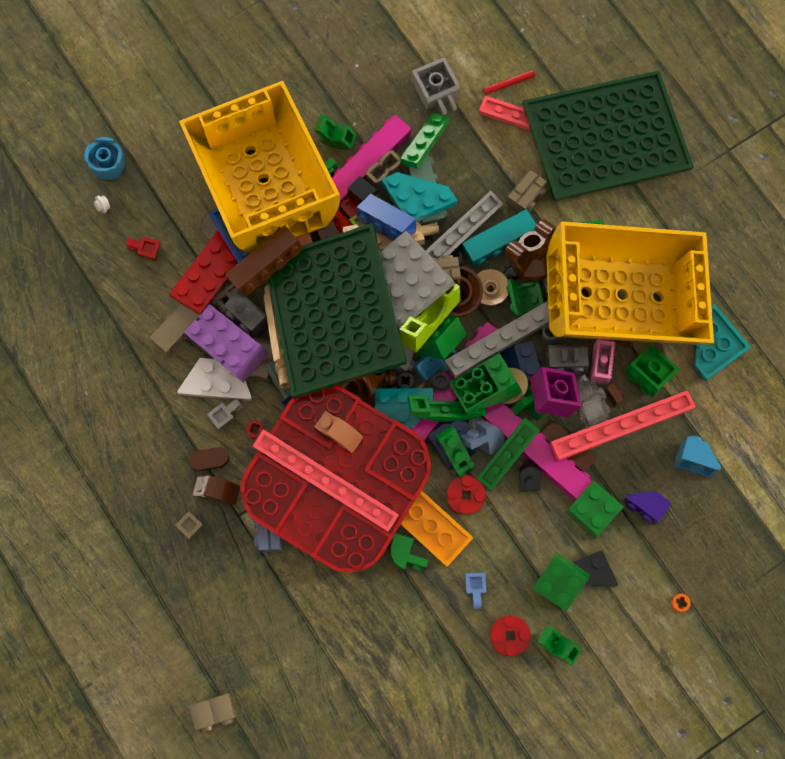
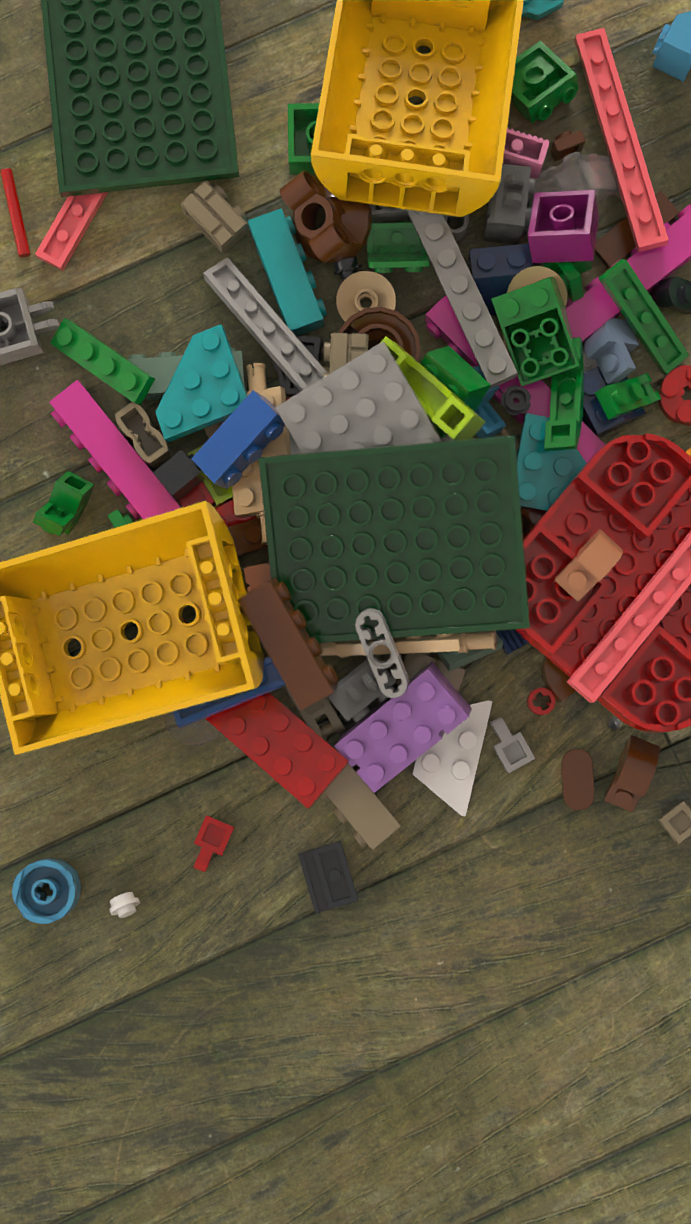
camera: 80 degrees left, 10 degrees up
none -> black plate [298,841,358,914]
none -> light grey beam [355,608,409,698]

